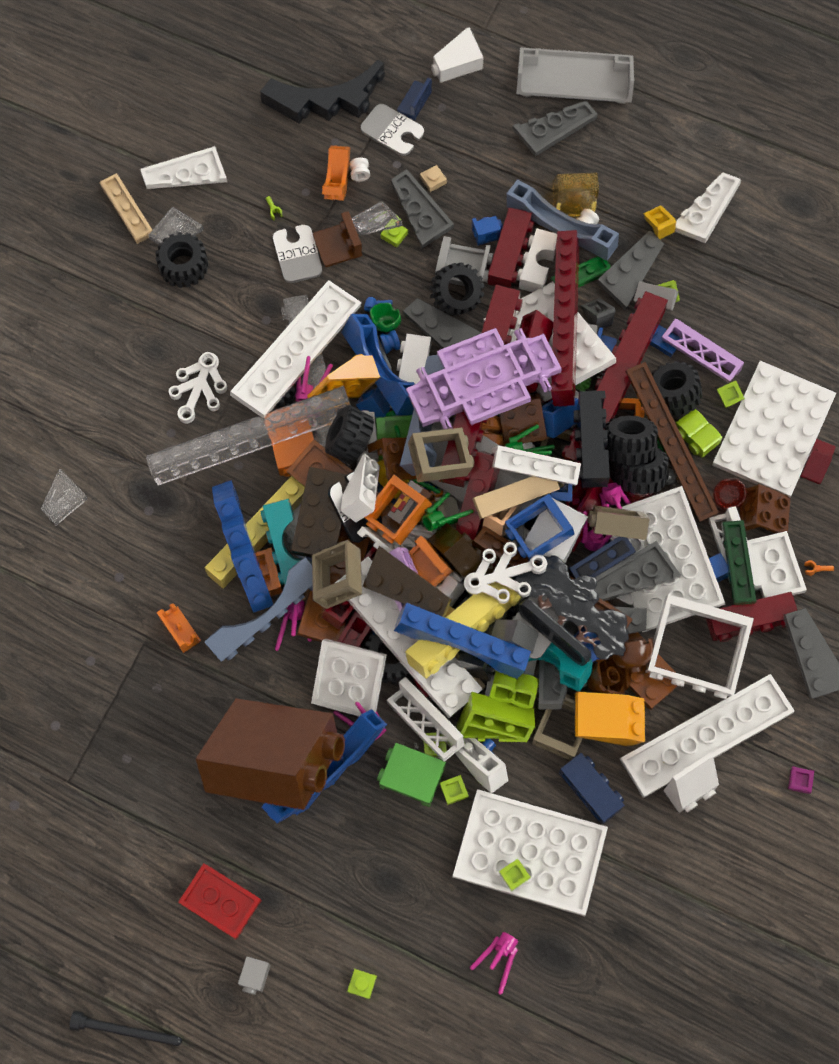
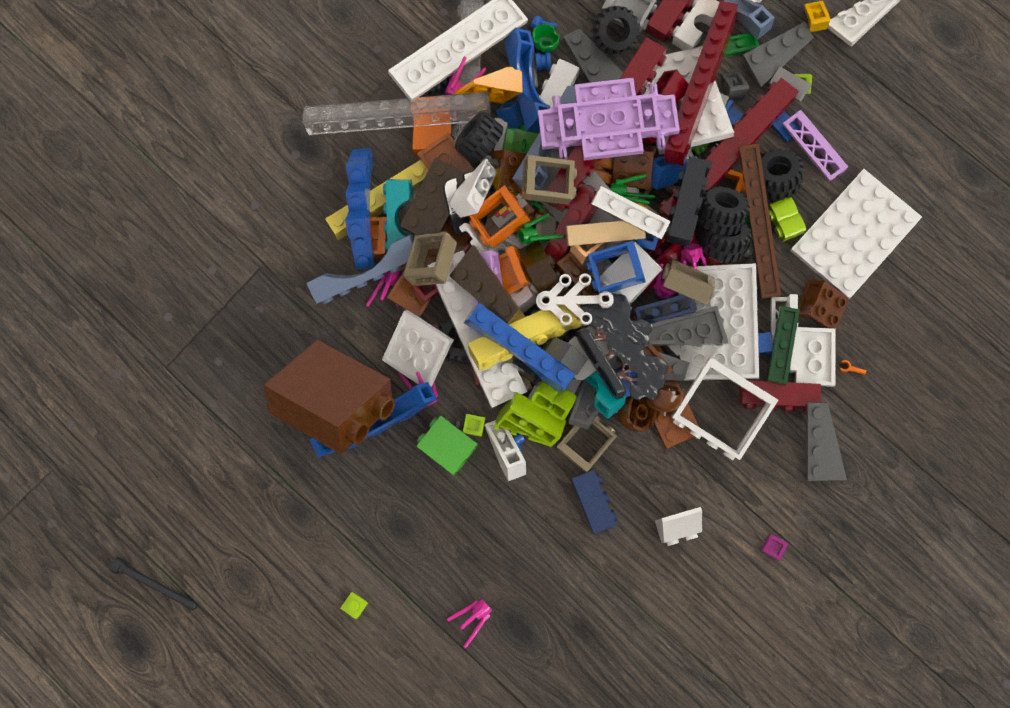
camera: 20 degrees right, 10 degrees up
clear wing [41,469,88,526] -> none
orange hinge [157,604,201,653] -> none
white plant [169,352,227,424] -> none
red plate [178,863,262,940] -> none
light grey brick [238,956,271,995] -> none
dark red slope [337,611,372,647] -> none
white fence [387,677,464,762] -> none
lime plate [440,775,469,805] -> none
white plate [452,789,608,916] -> none
lime plate [499,859,531,892] -> none
light orange slope [575,692,645,747] -> none
white plate [620,674,795,798] -> none
clear red hair [713,478,747,510] -> none
lime plate [717,380,745,408] -> none
dark red slope [801,439,836,485] -> none

